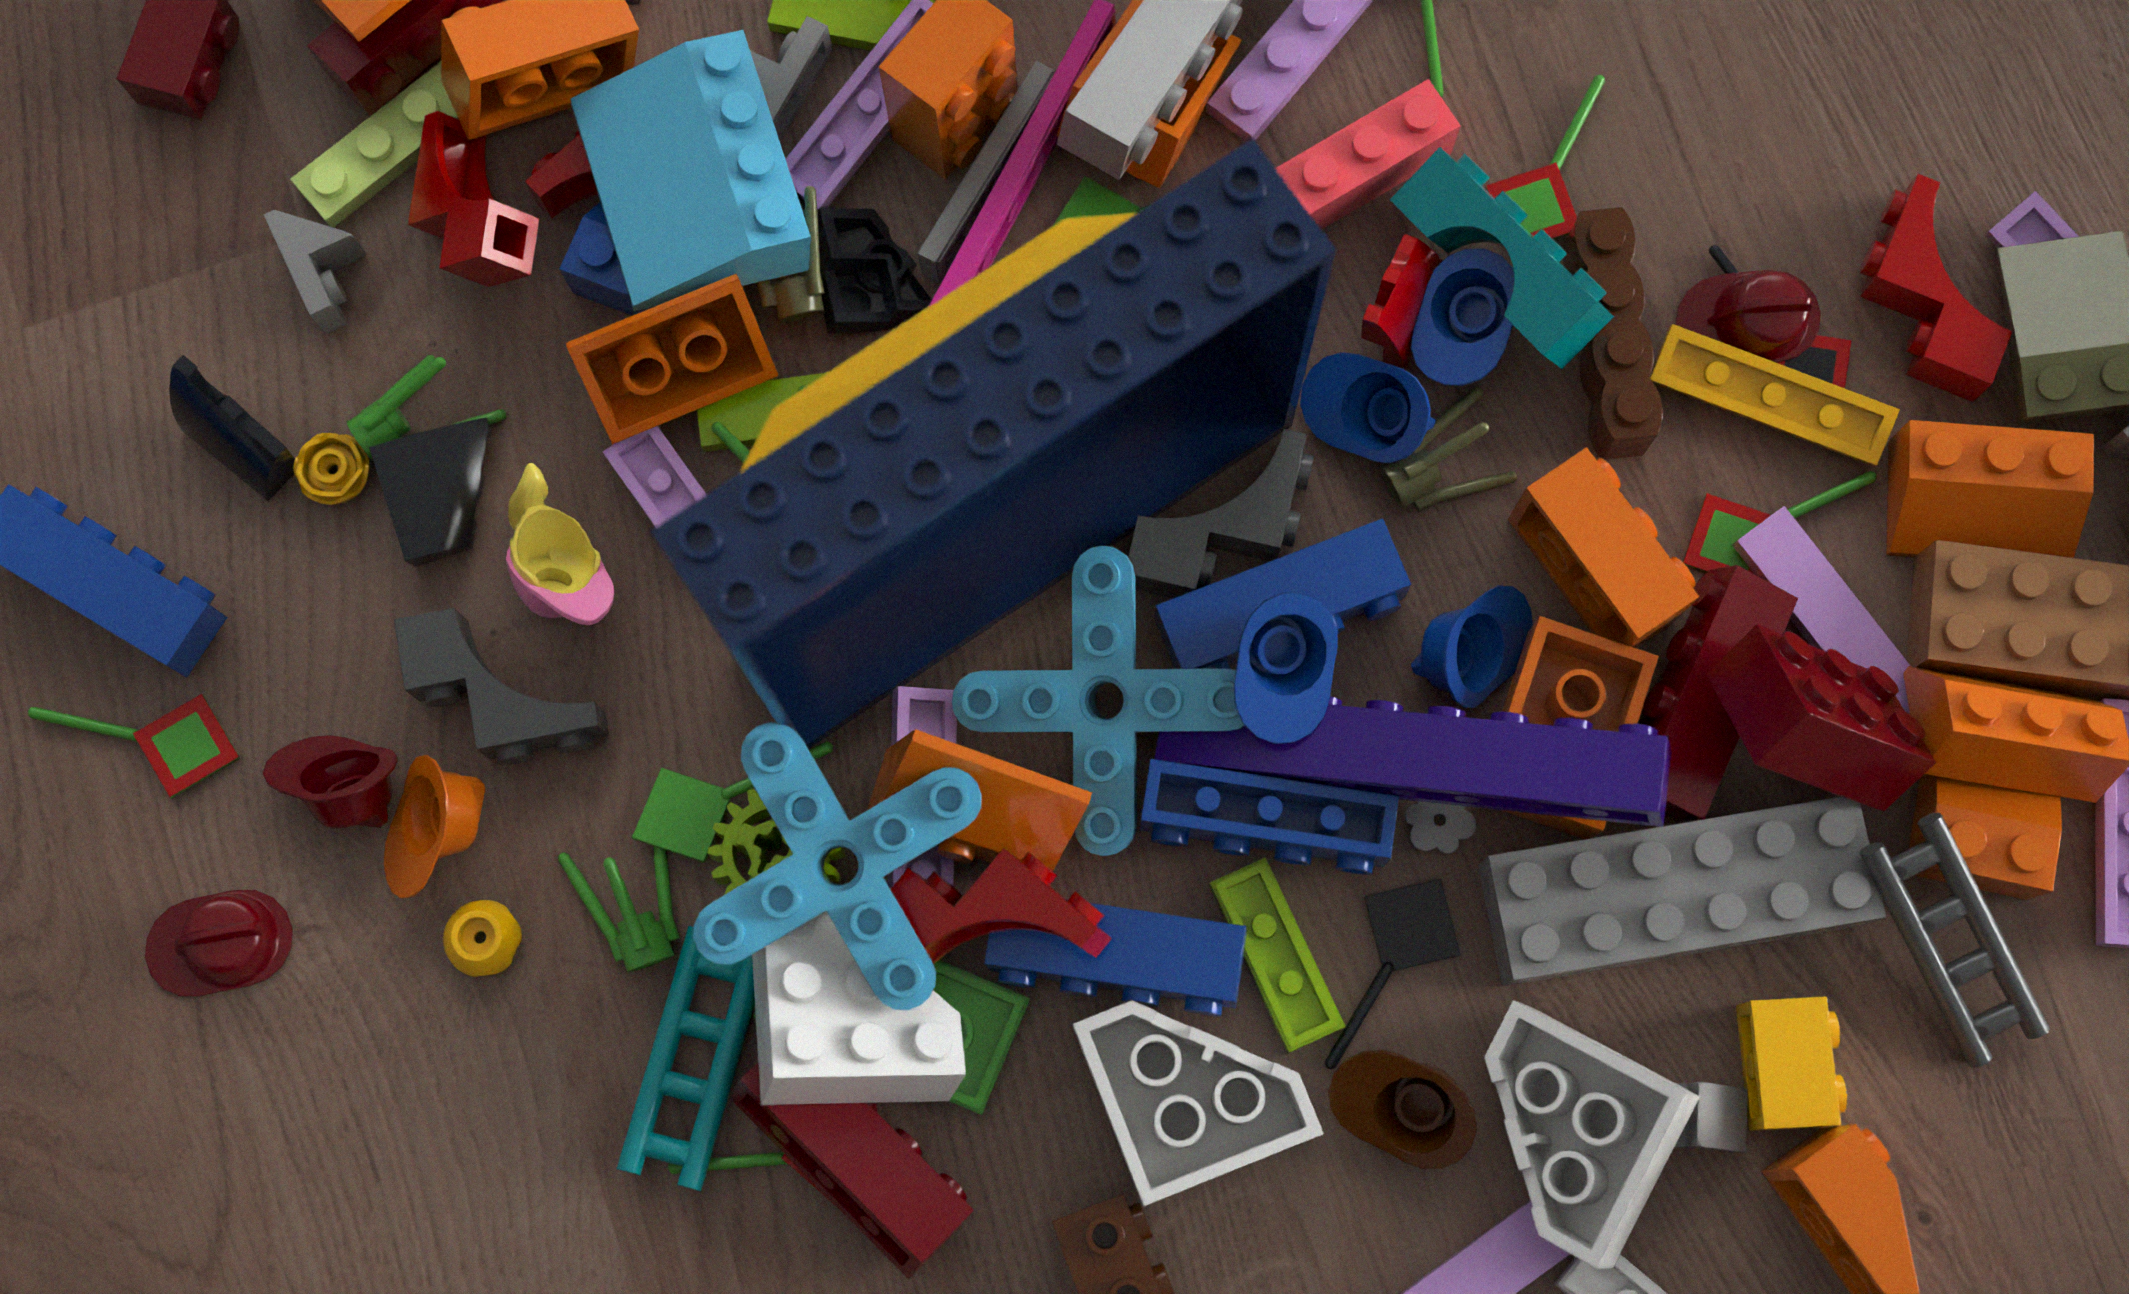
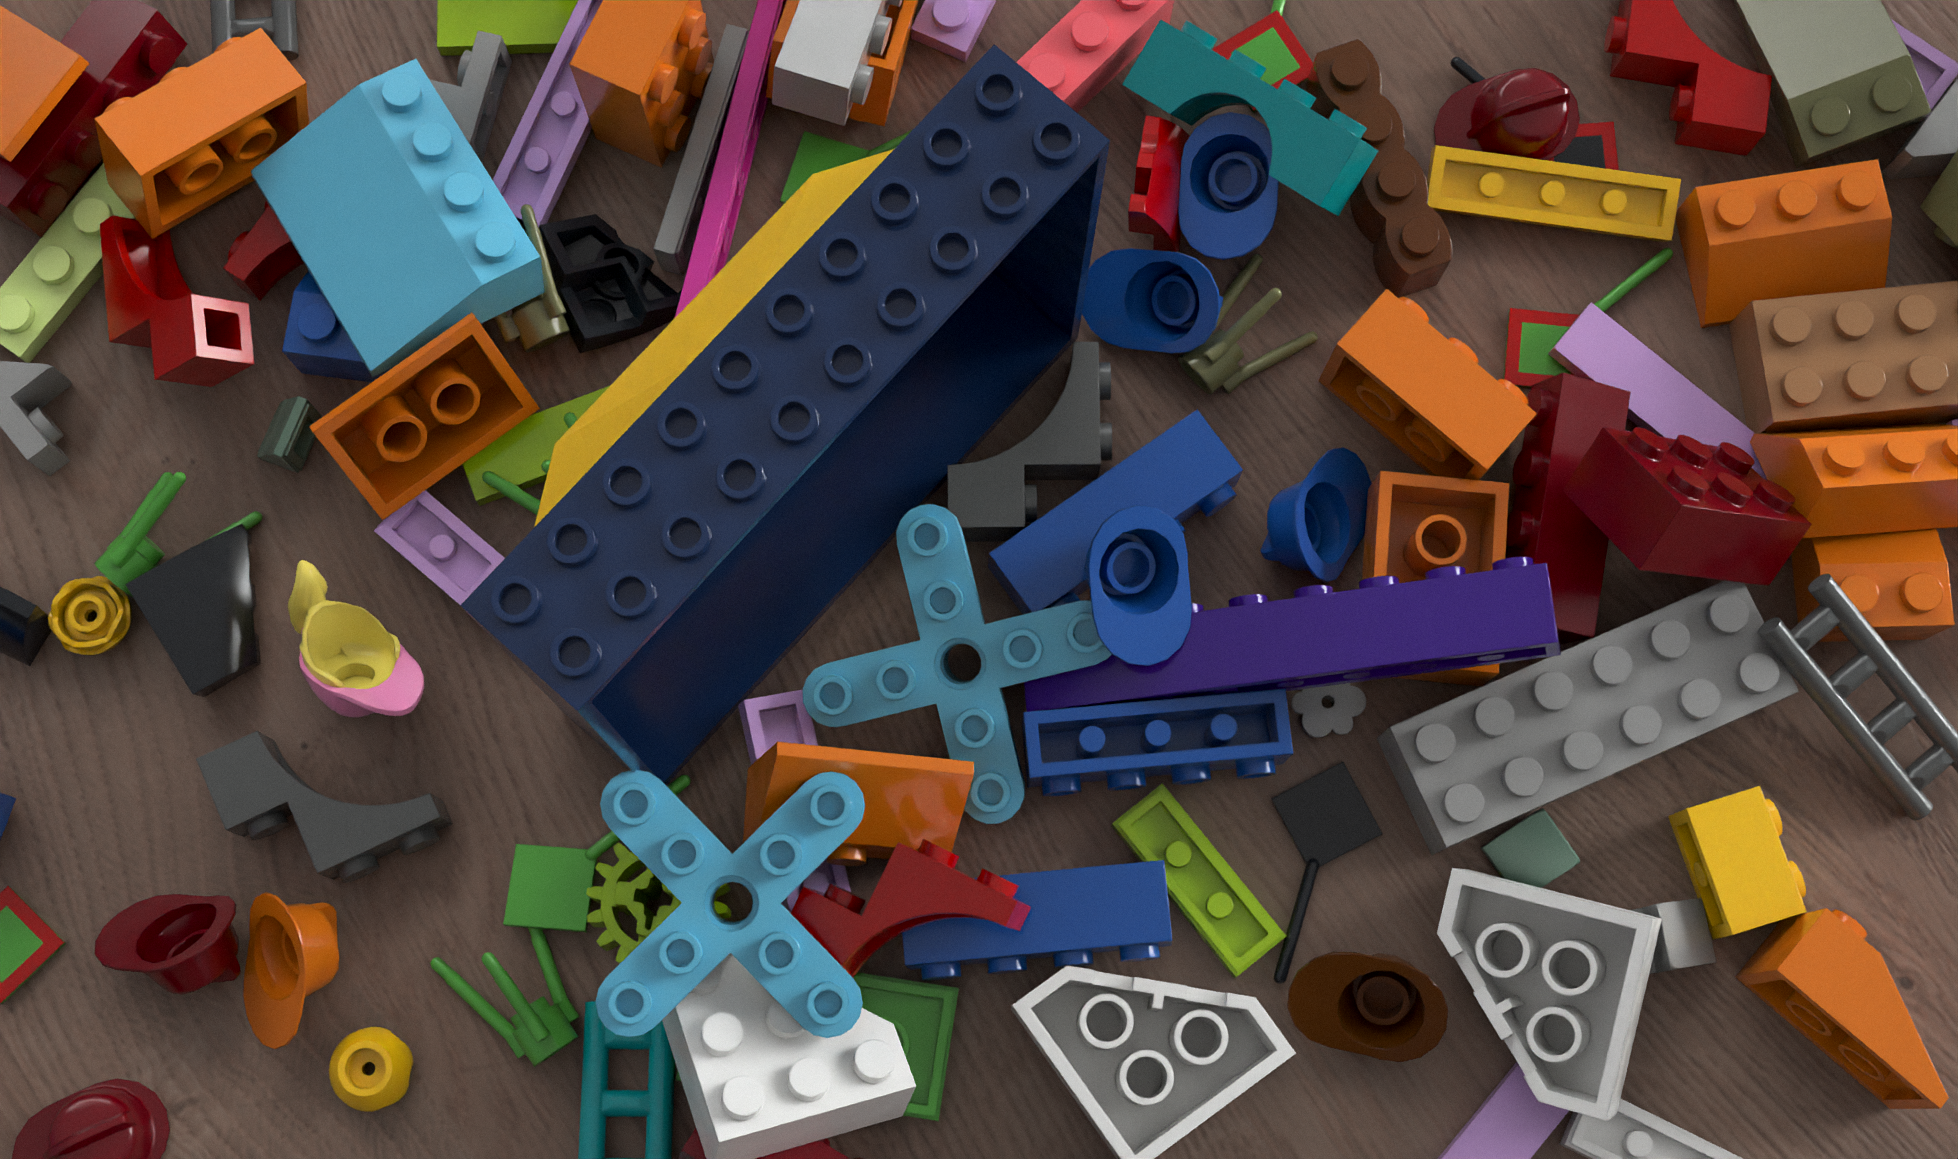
camera: 20 degrees left, 0 degrees up
none -> sand green slope [257,396,323,473]
none -> sand green slope [1481,808,1580,888]

